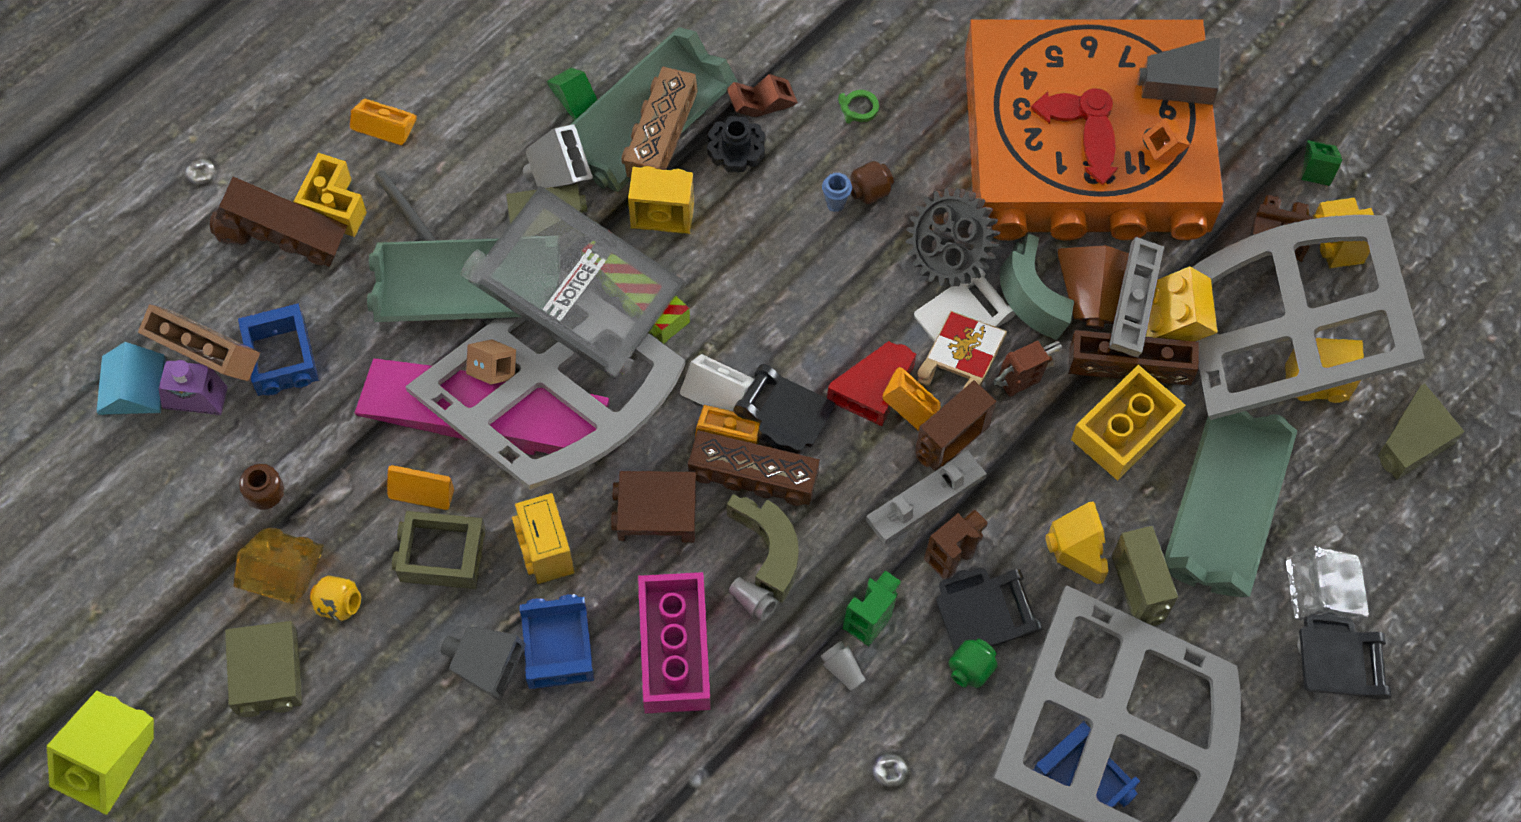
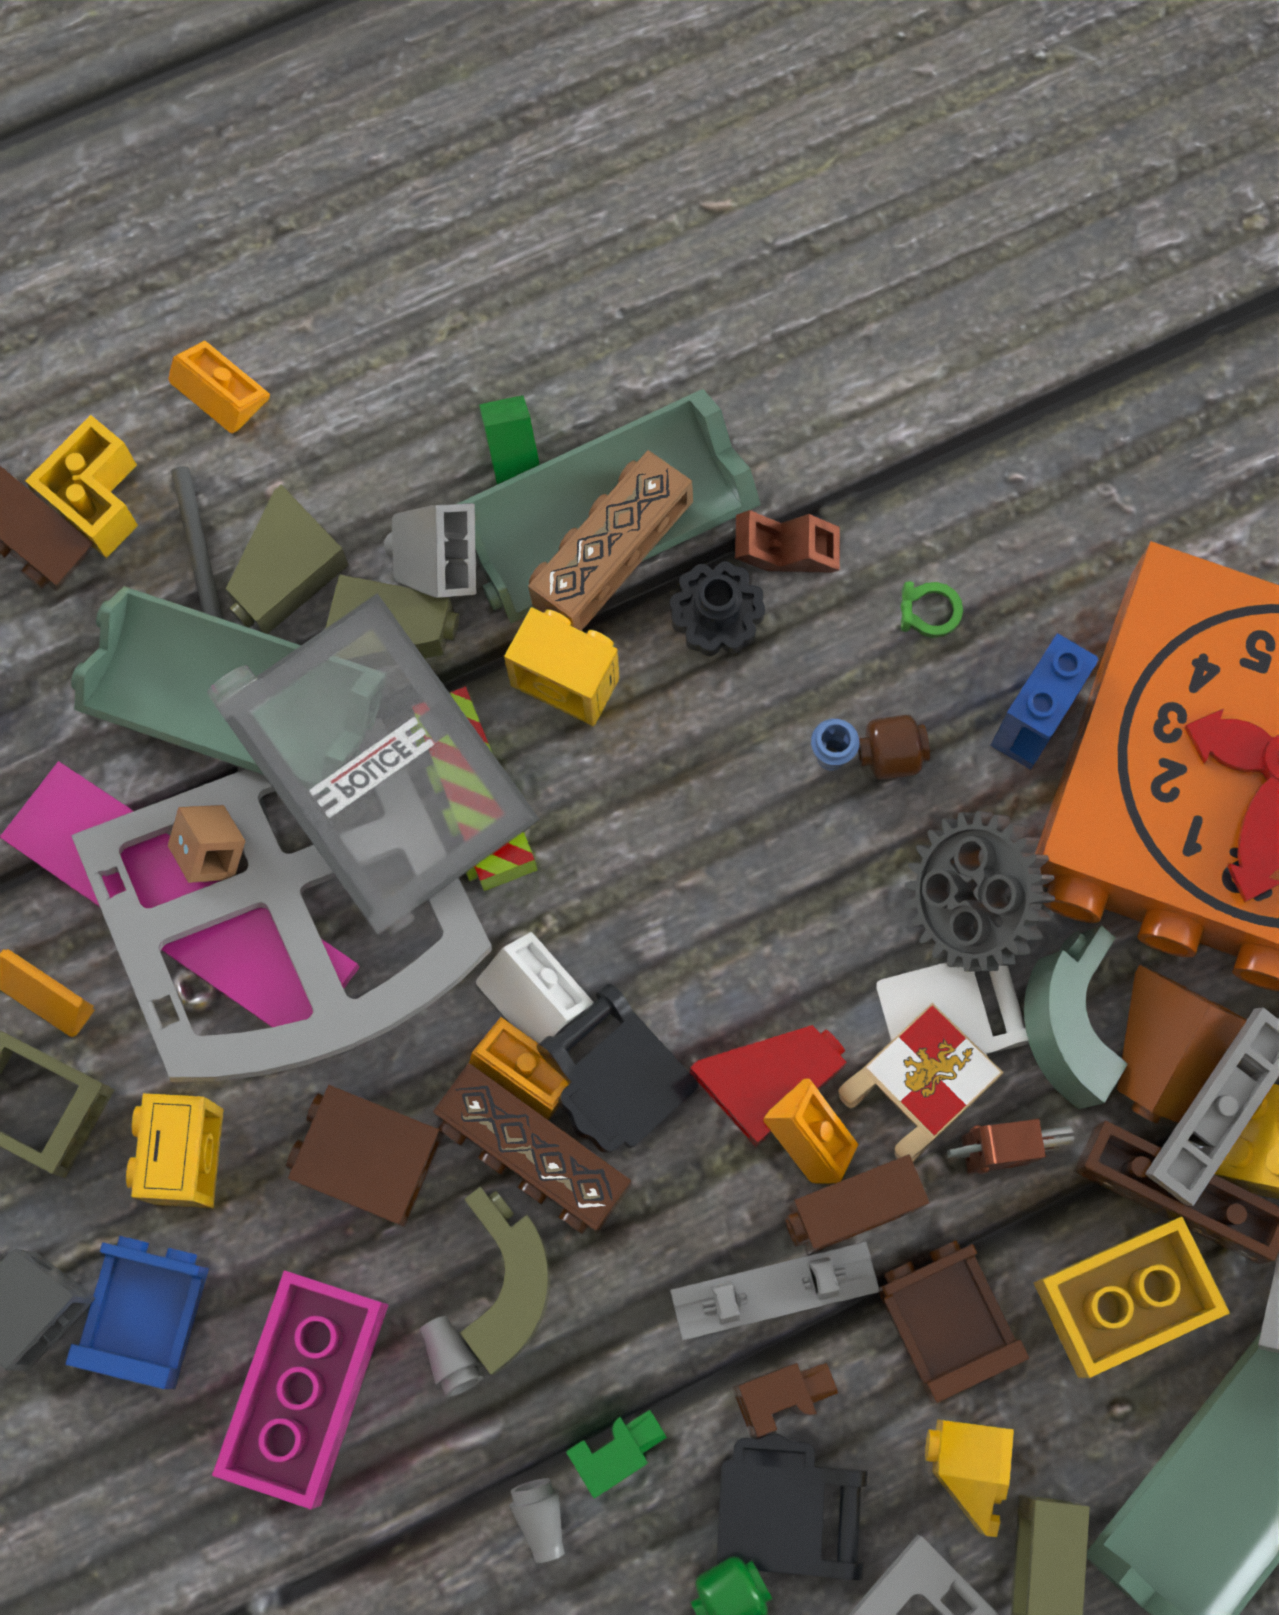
camera: 25 degrees right, 10 degrees up
none -> olive slope [226,484,349,634]
none -> reddish brown panel [878,1240,1030,1403]
none -> blue panel [990,633,1098,770]

